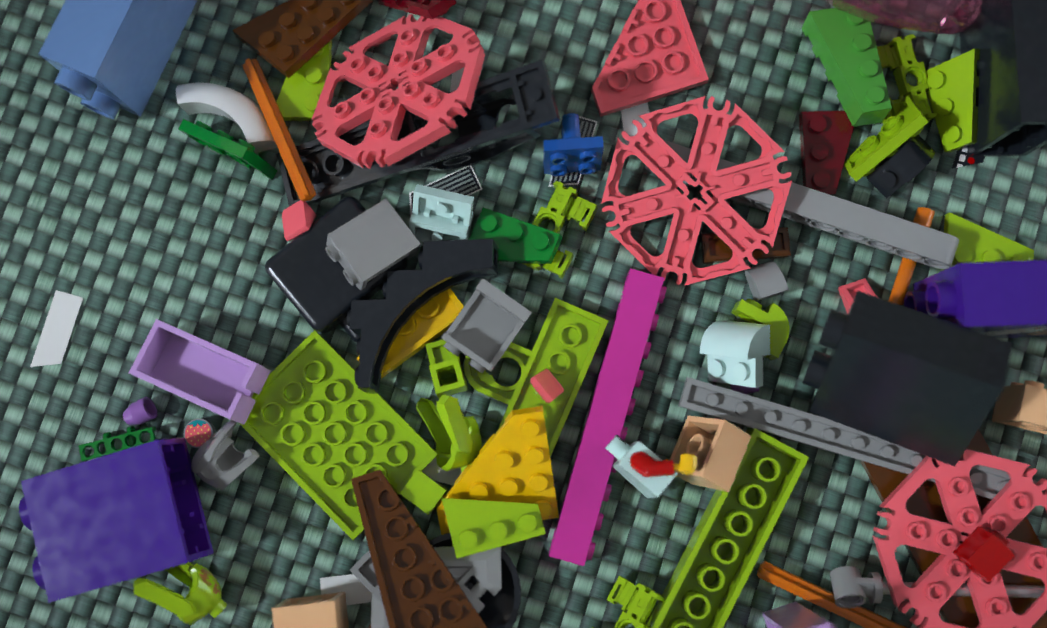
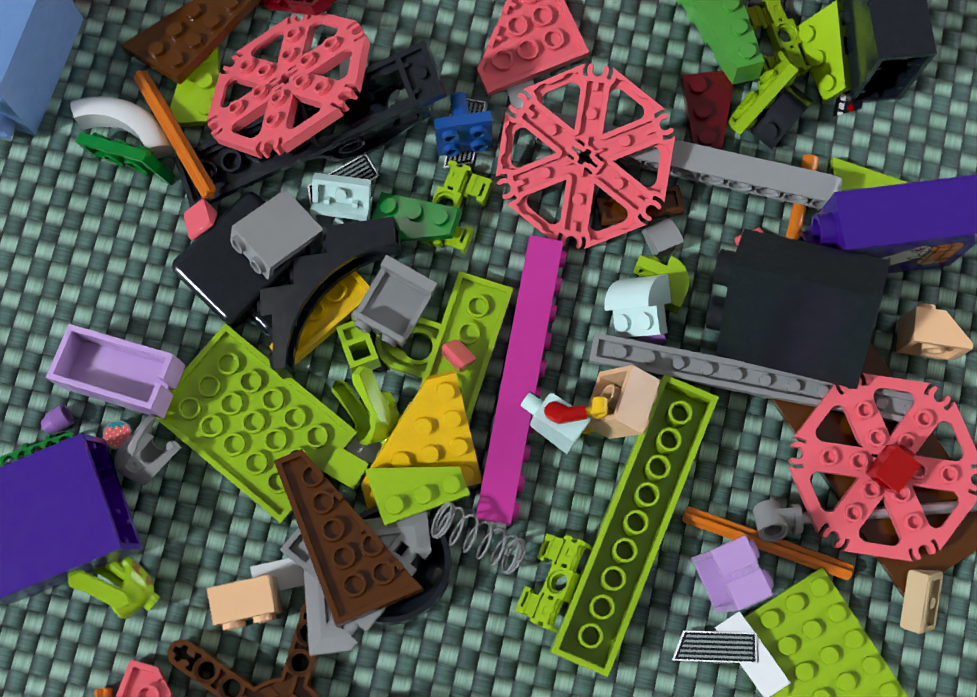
camera: 10 degrees left, 5 degrees down
none -> light grey piece [431,502,526,574]

